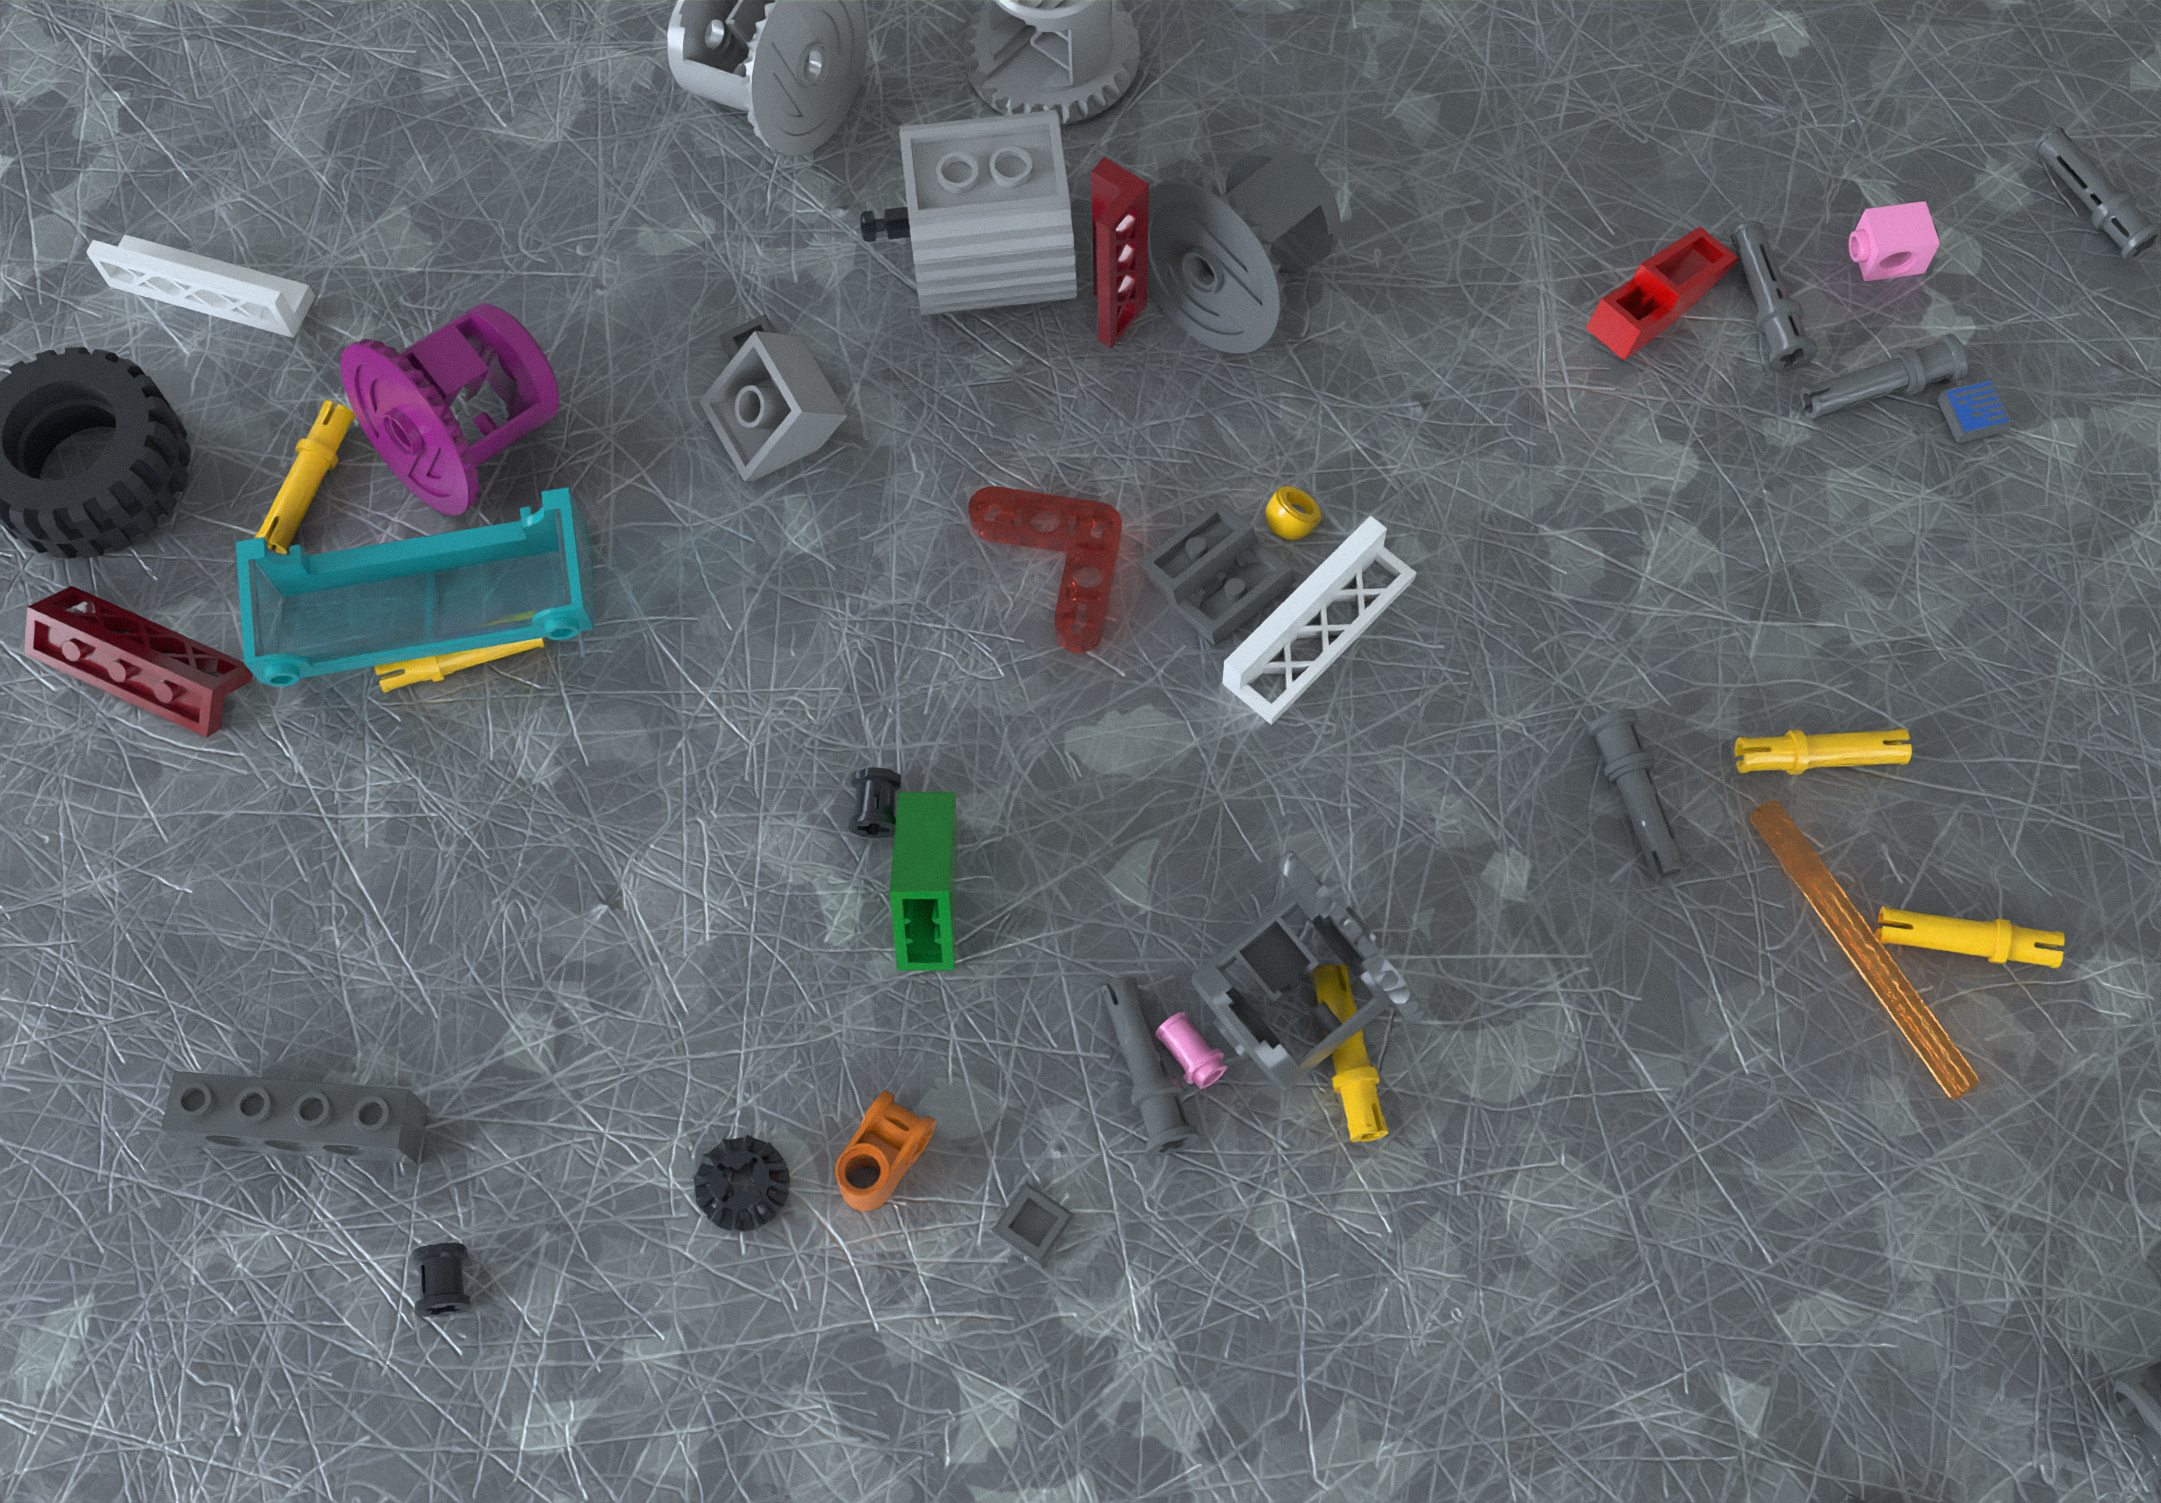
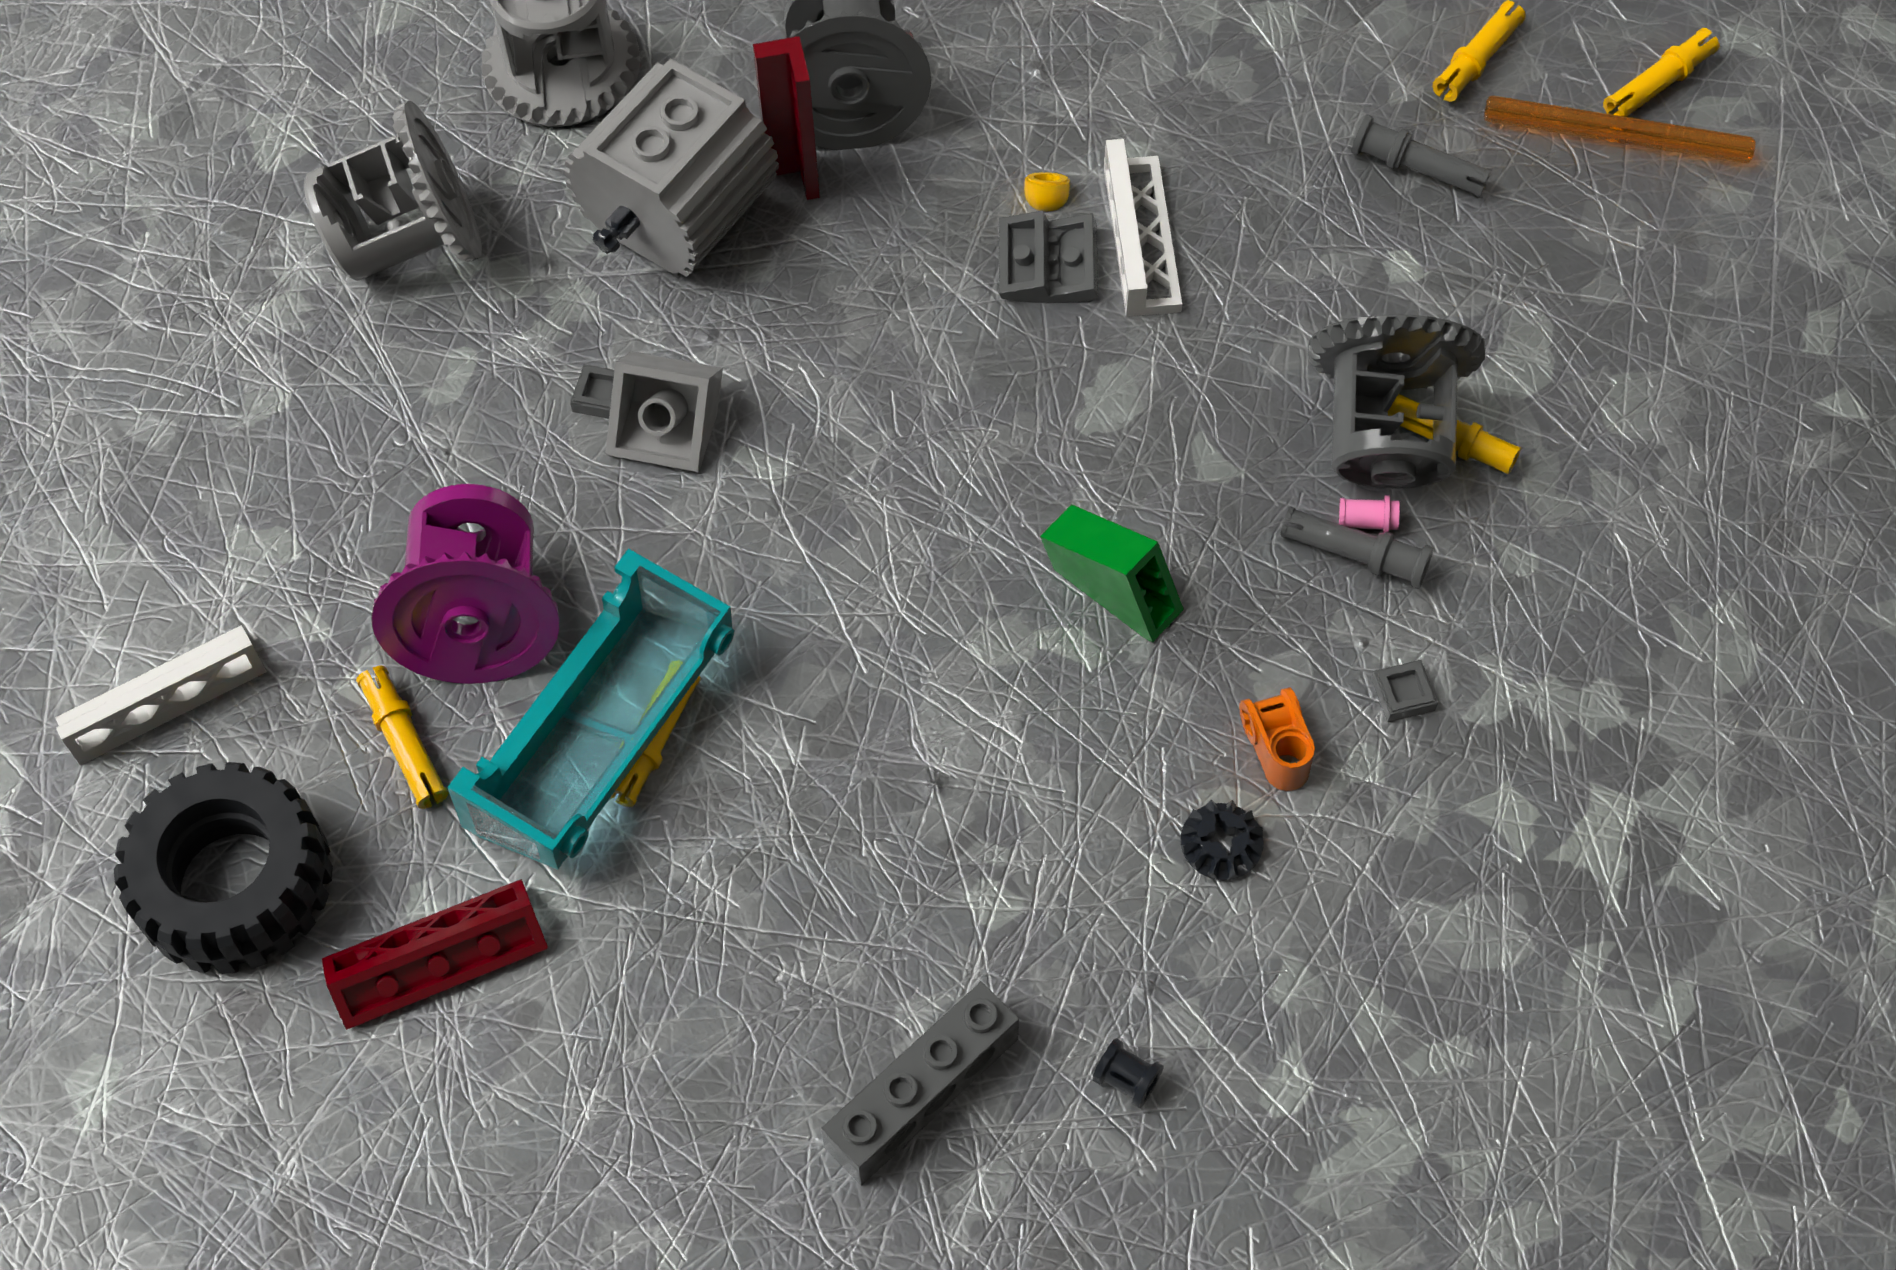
camera: 50 degrees left, 5 degrees down
black bush [848,767,902,838] -> none
clear red beam [968,486,1122,653] -> none

